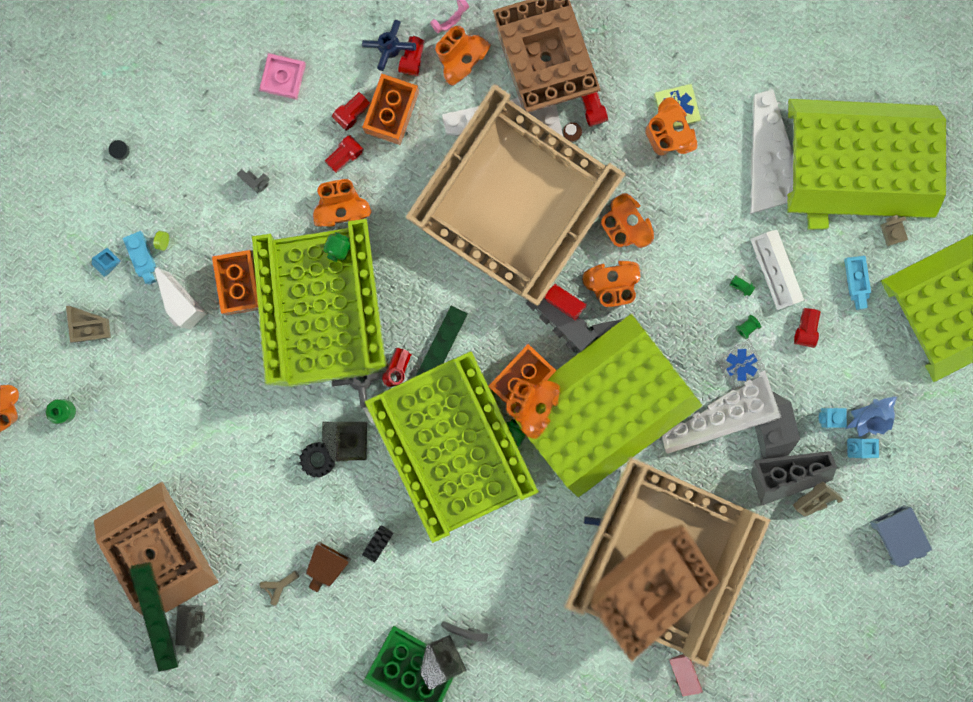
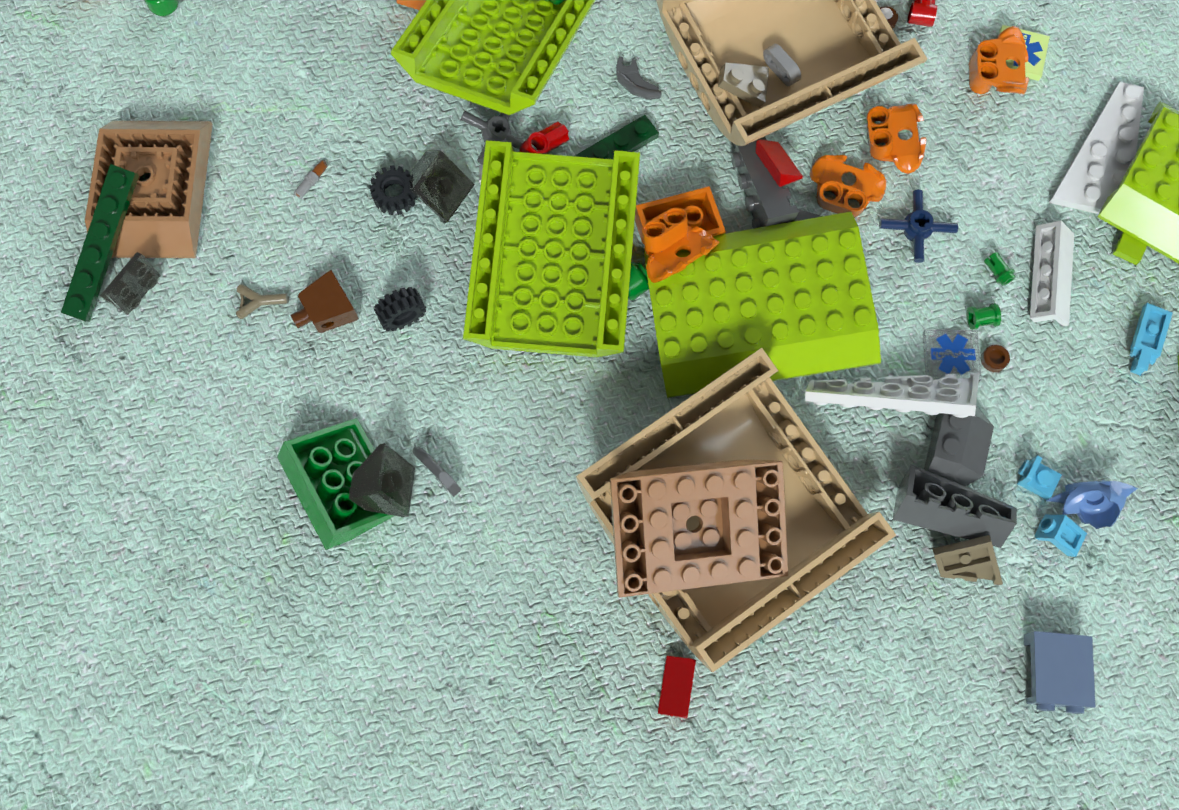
camera: 30 degrees right, 15 degrees down
red piece [794,308,821,348] -> none
none -> light grey piece [294,160,328,199]
none -> dark grey piece [616,56,662,100]
none -> dark tan wing [718,62,769,108]
none -> light grey beam [763,44,801,86]
none -> dark blue bar [879,189,958,263]
none -> reddish brown tile [981,345,1010,372]

